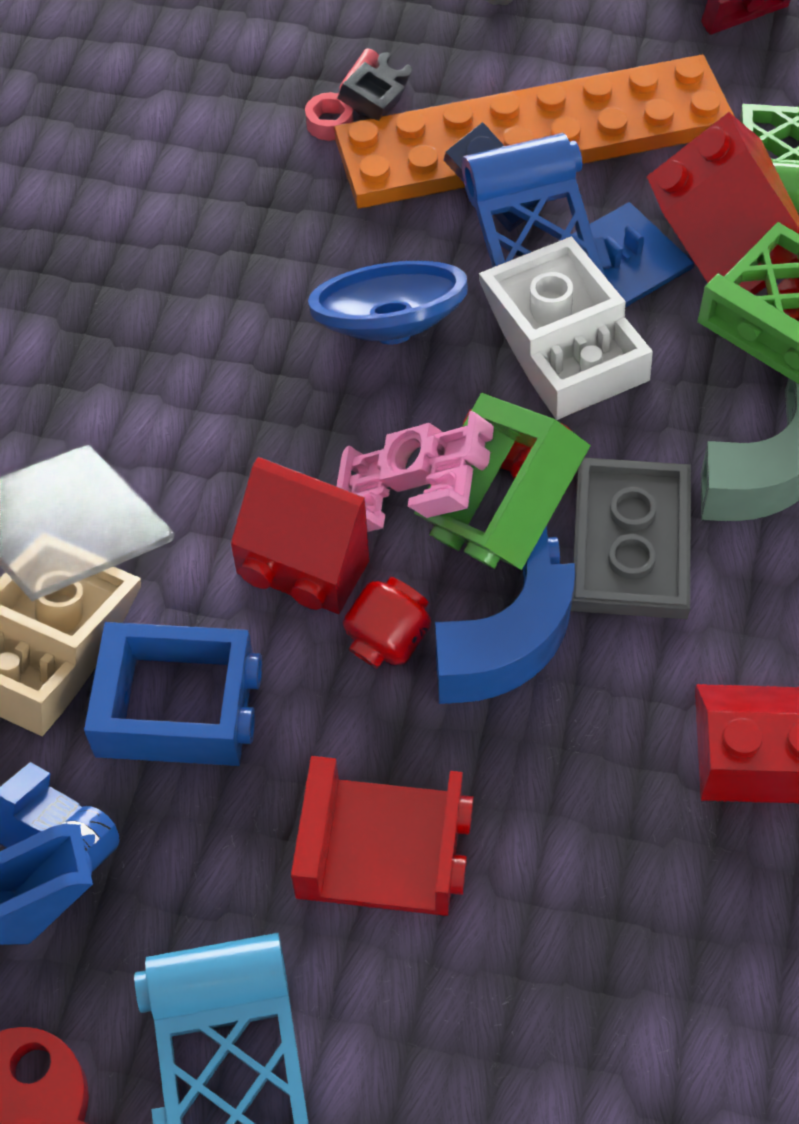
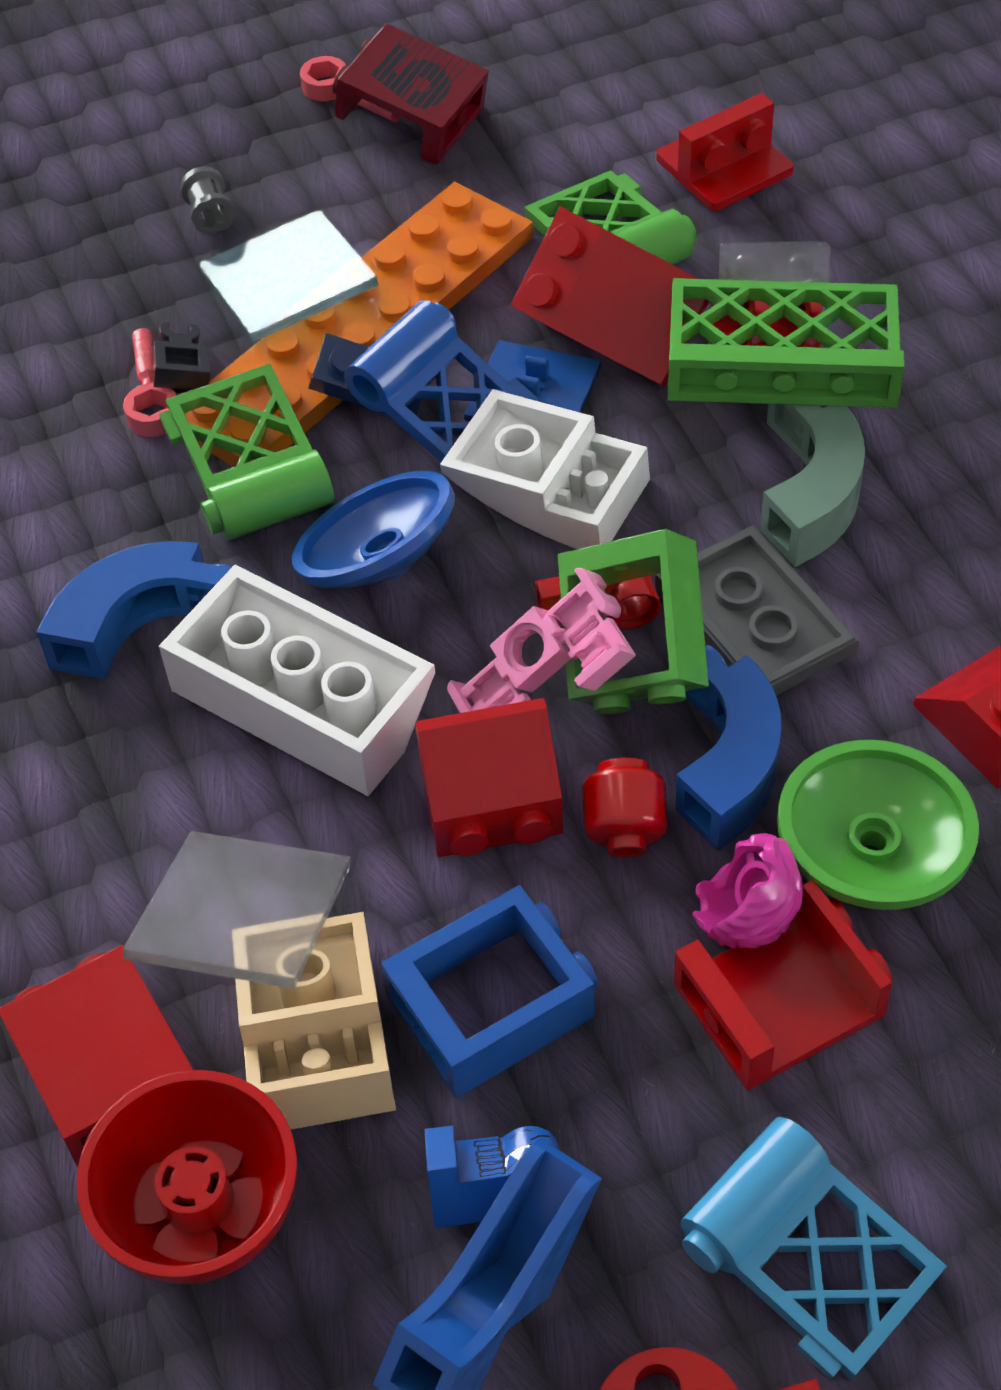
camera: 35 degrees left, 5 degrees down
none -> blue arch [36,541,248,679]
none -> bright green piece [159,363,335,541]
none -> white slope [159,565,435,796]
none -> clear light blue piece [199,210,379,342]
none -> dark pink hair [692,833,803,949]
none -> bright green dish [777,740,979,910]

